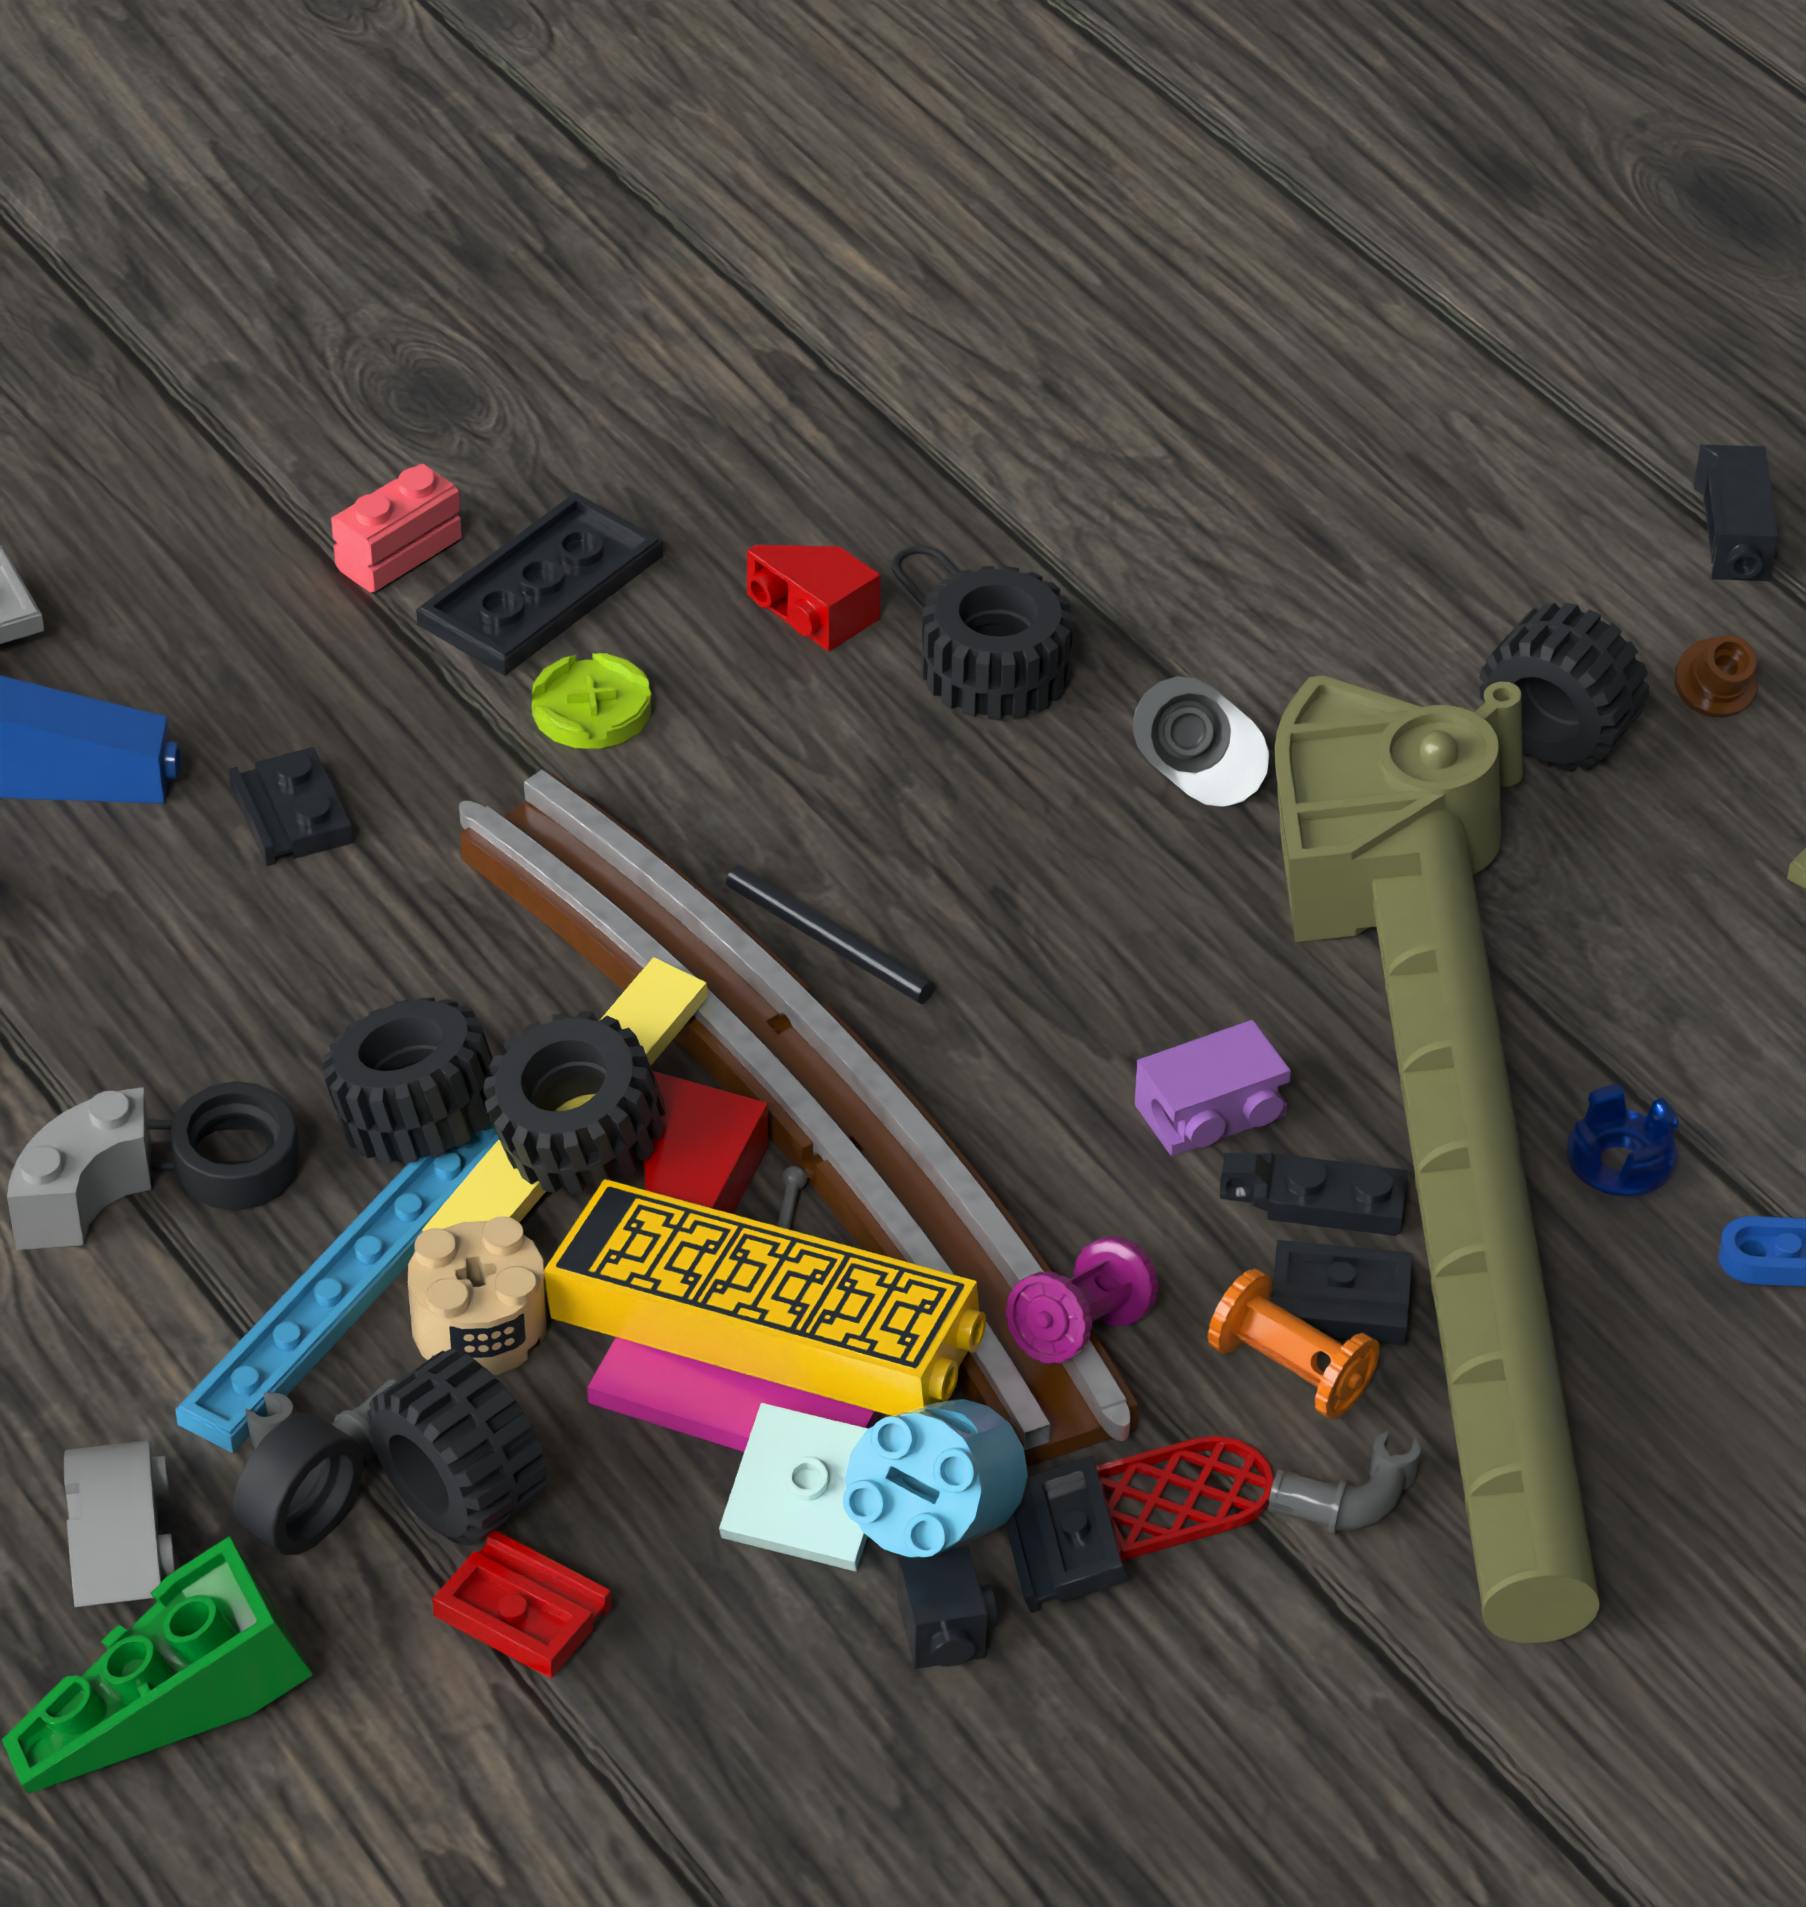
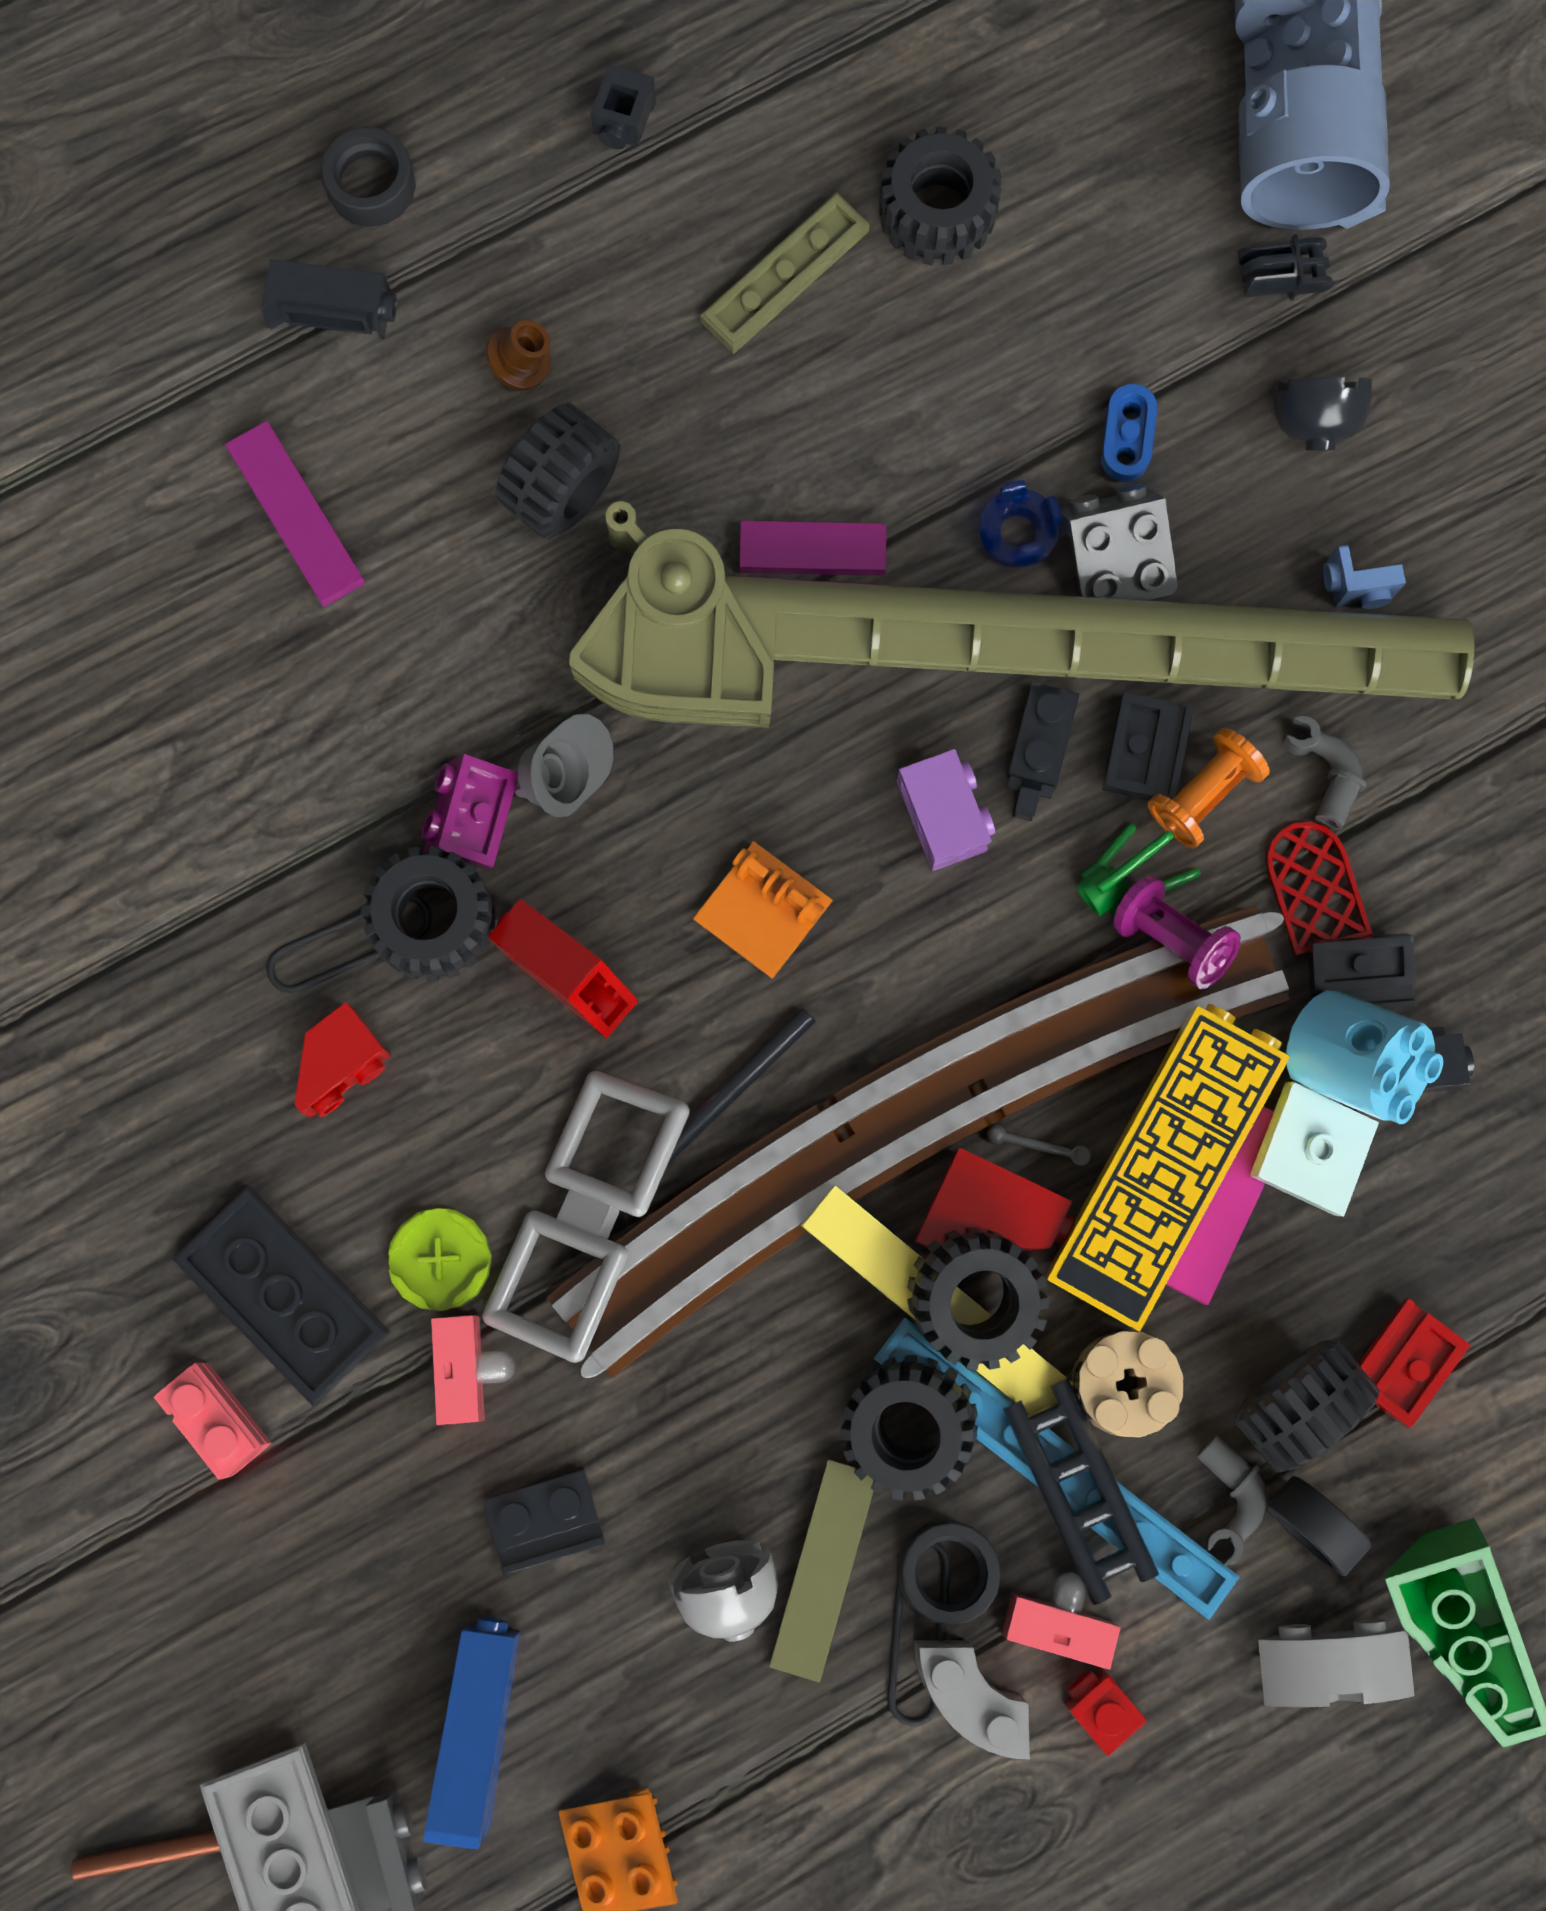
camera: 85 degrees left, 35 degrees up
none -> magenta tile [225,421,366,608]
none -> magenta bracket [422,754,518,869]
none -> coral piece [431,1316,515,1425]
none -> light grey bar [482,1071,689,1363]
none -> red slope [487,899,639,1039]
none -> light grey cylinder [668,1540,778,1642]
none -> orange hinge [693,841,833,979]
none -> magenta tile [740,521,886,576]
none -> olive tile [769,1459,874,1683]
none -> coral piece [1001,1572,1121,1670]
none -> black bar [1003,1378,1159,1605]
none -> bracket [1056,484,1178,601]
none -> red bracket [1063,1668,1147,1757]
none -> green plant [1075,824,1201,918]
none -> medium blue bracket [1323,545,1406,609]

